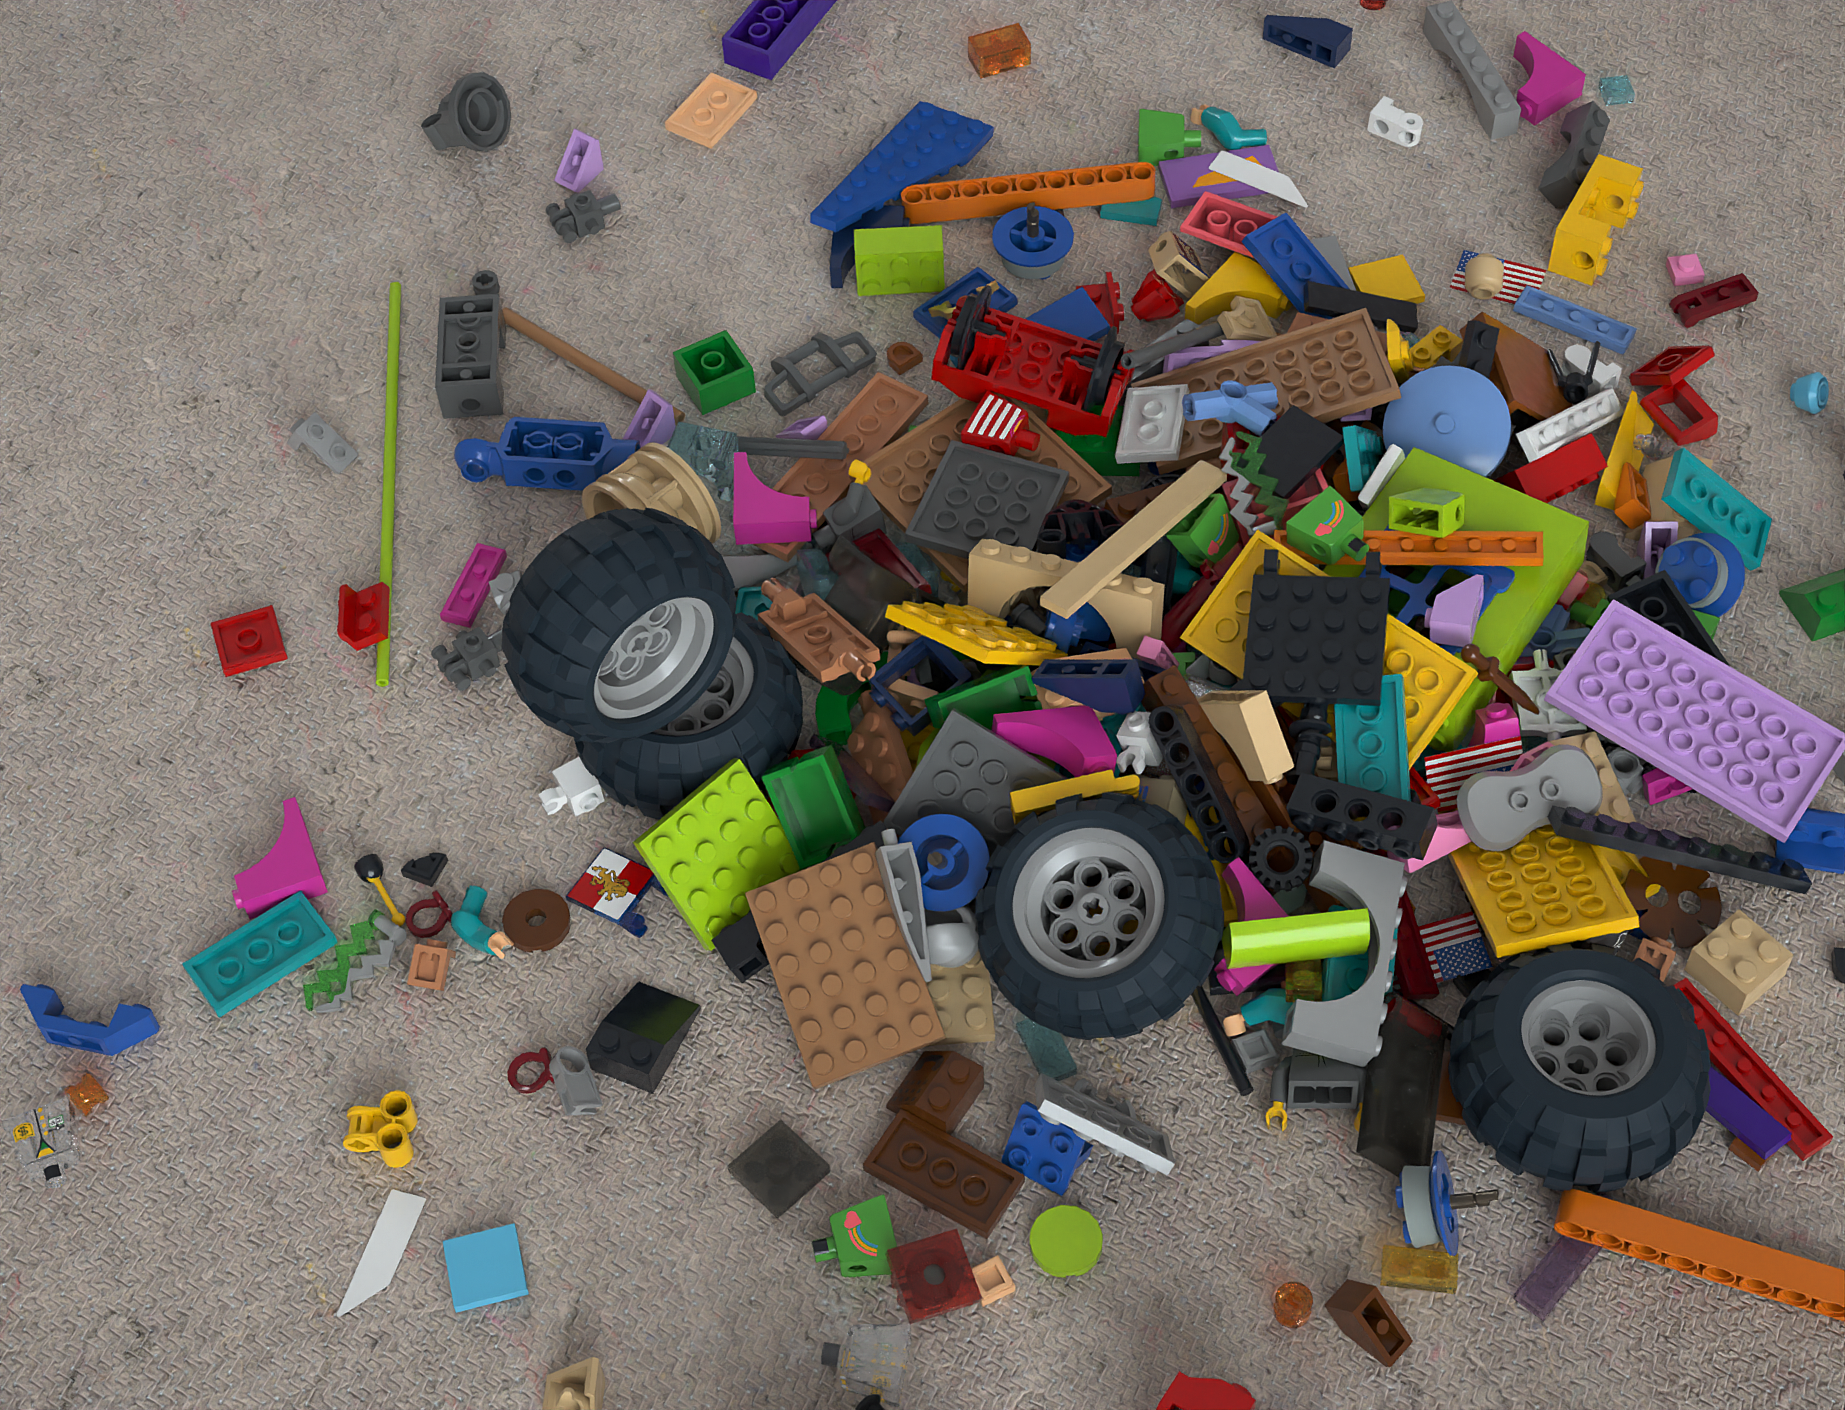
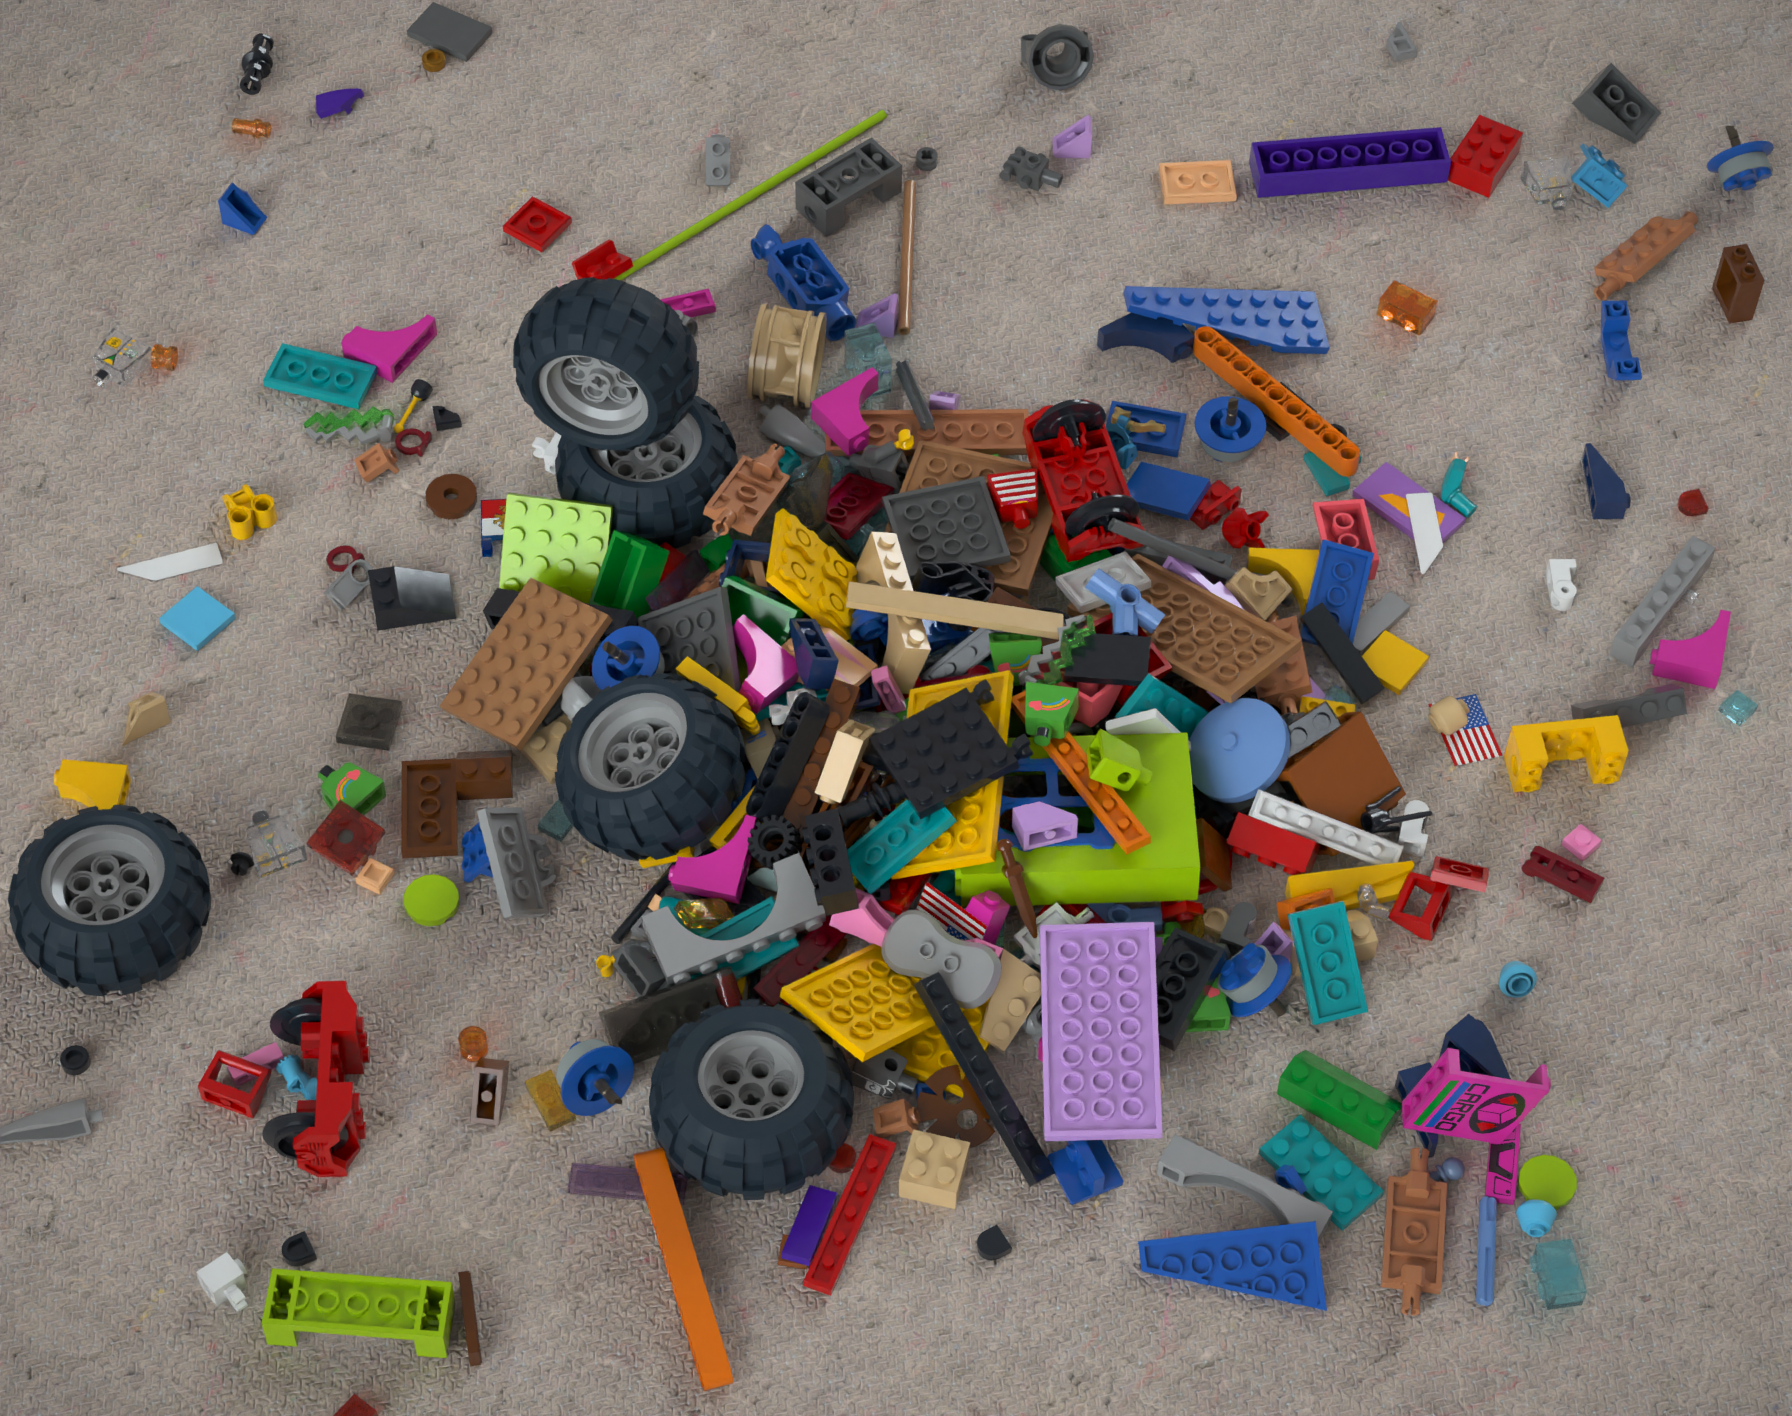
camera: 50 degrees right, 0 degrees up
blue slope [20,984,160,1056] -> none
teal arm [451,886,514,959] -> none
green brick [673,330,756,415] -> none
dark grey bar [764,332,877,416] -> none
lime brick [854,225,945,296] -> none
light grey piece [875,829,932,982] -> none
bright green torso [1138,109,1201,166] -> none
tan torso [1148,231,1210,299] -> none
lime brick [1222,908,1370,969] -> none
yellow plate [1387,319,1414,384] -> none
medium blue tile [1513,285,1637,355] -> none

